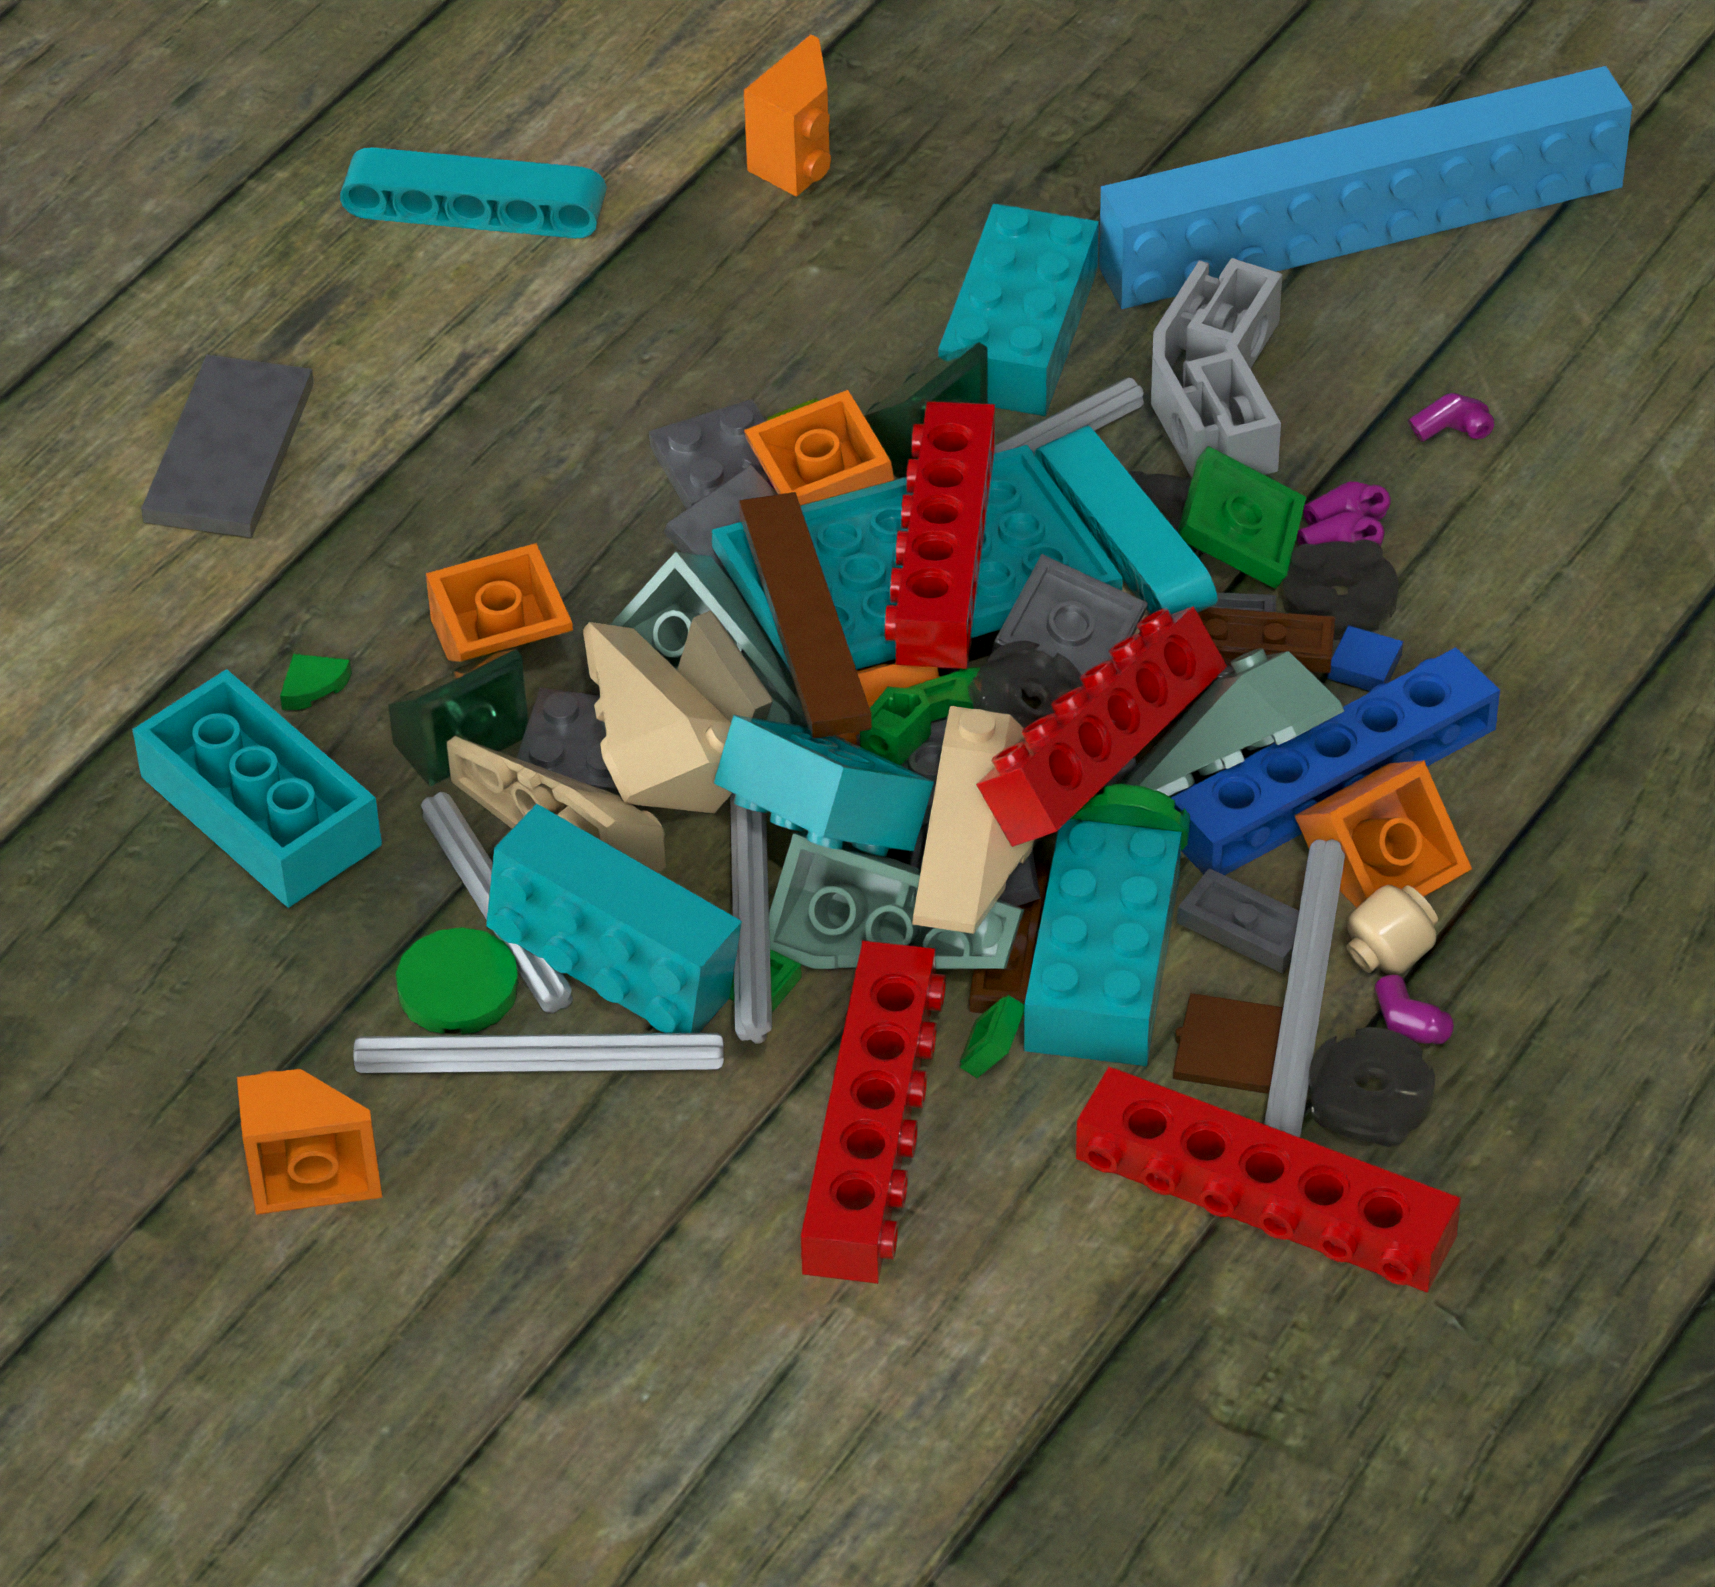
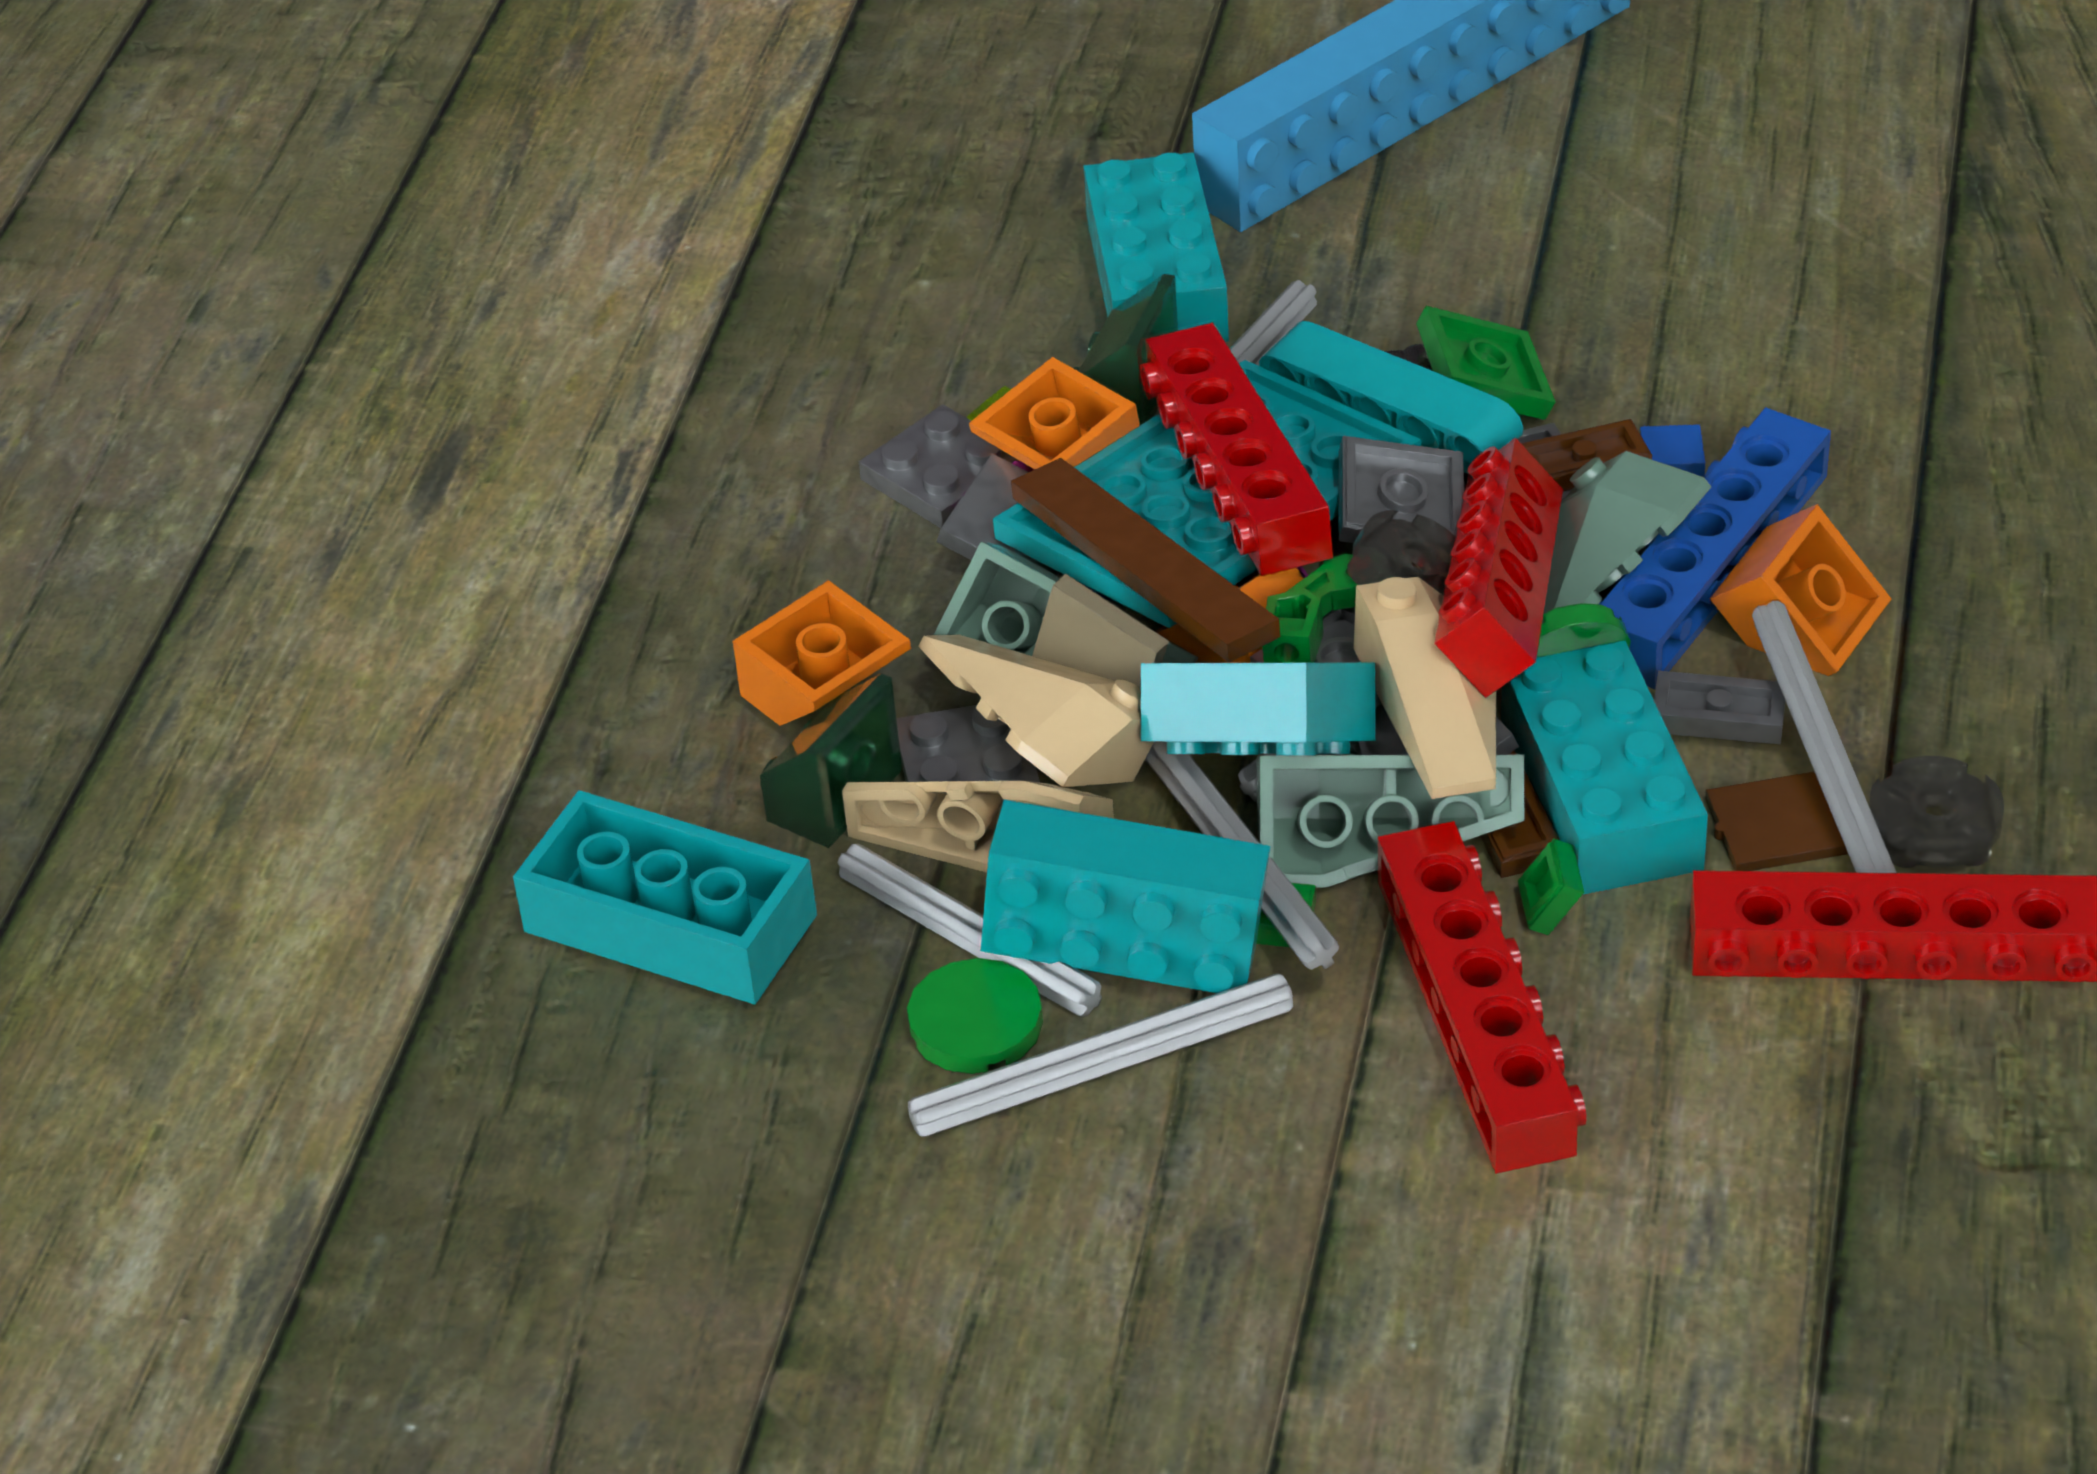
camera: 20 degrees left, 5 degrees down
flat silver tile [141,355,314,538] -> none
orange slope [237,1069,382,1215] -> none
green tile [280,654,352,710] -> none
teal beam [340,147,607,239] -> none
orange slope [744,34,831,197] -> none
light grey brick [1151,258,1282,478] -> none
clear smoke plate [1282,539,1399,640] -> none
magenta arm [1296,511,1385,556] -> none
magenta arm [1303,482,1391,525] -> none
tan head [1346,885,1438,975] -> none
magenta arm [1374,975,1454,1045] -> none
magenta arm [1408,393,1495,443] -> none

